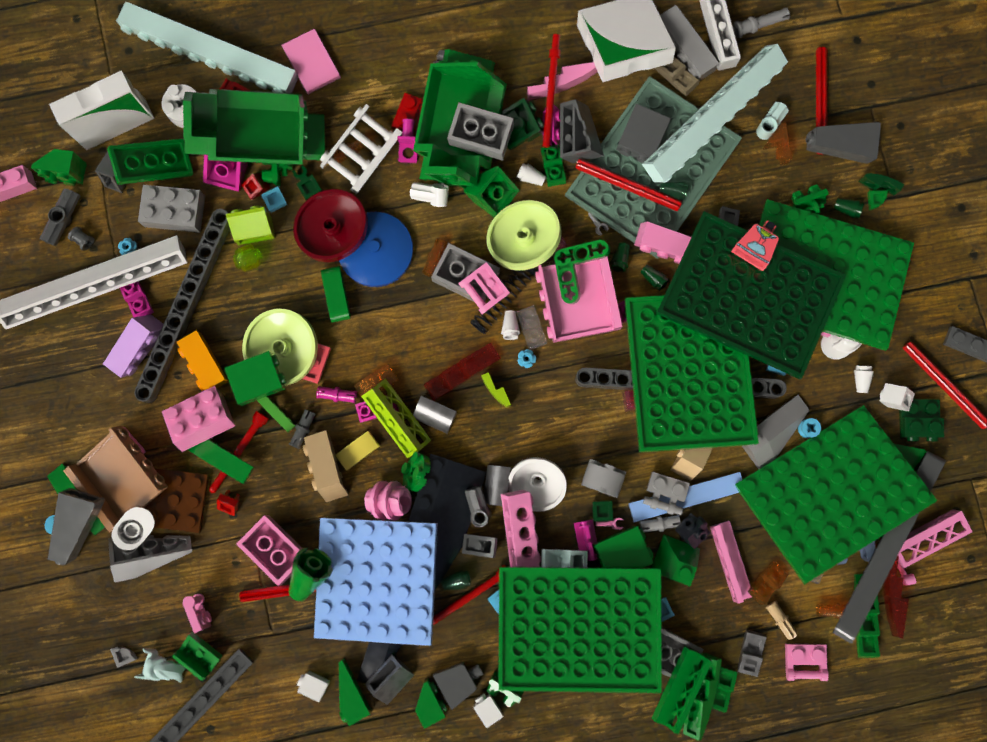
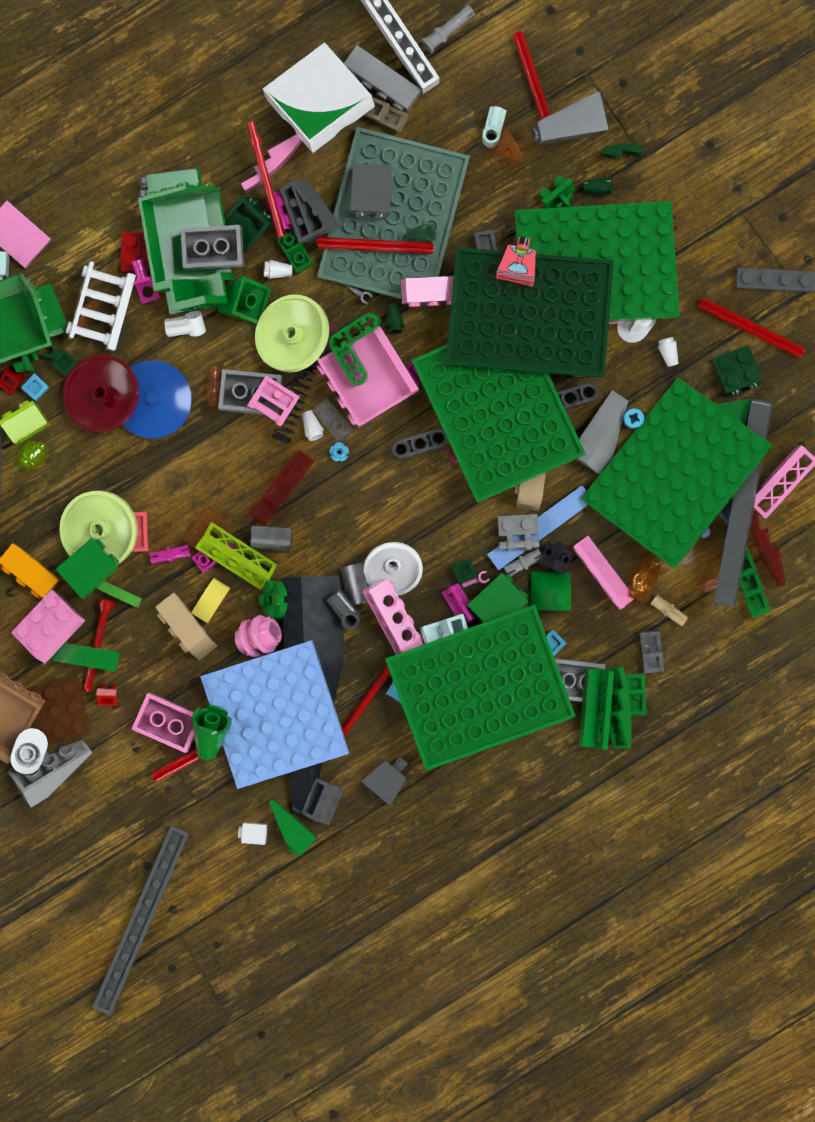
camera: 15 degrees left, 5 degrees up
light grey tile [110,647,138,668] -> none
light aqua hair [134,648,186,682] -> none
green bracket [172,631,223,681] -> none
bright pink plate [183,594,212,633] -> none
dark grey pin [289,409,316,449] -> none
green beam [321,266,351,323] -> none
green slope [415,679,448,729] -> none
clear green cone [441,570,471,590] -> none
dark grey slope [462,534,498,558] -> none
white brick [473,693,503,728] -> none
lime slope [481,372,511,408] -> none
hips [487,671,524,707] -> none
light grey brick [581,459,626,498] -> none
dark green cone [640,264,669,291] -> none
light aqua brick [642,44,788,183] -> none
bright pink plate [785,644,828,681] -> none
green tile [867,190,888,210] -> none
white brick [880,383,915,412] -> none
bright pink hand [895,560,916,586] -> none

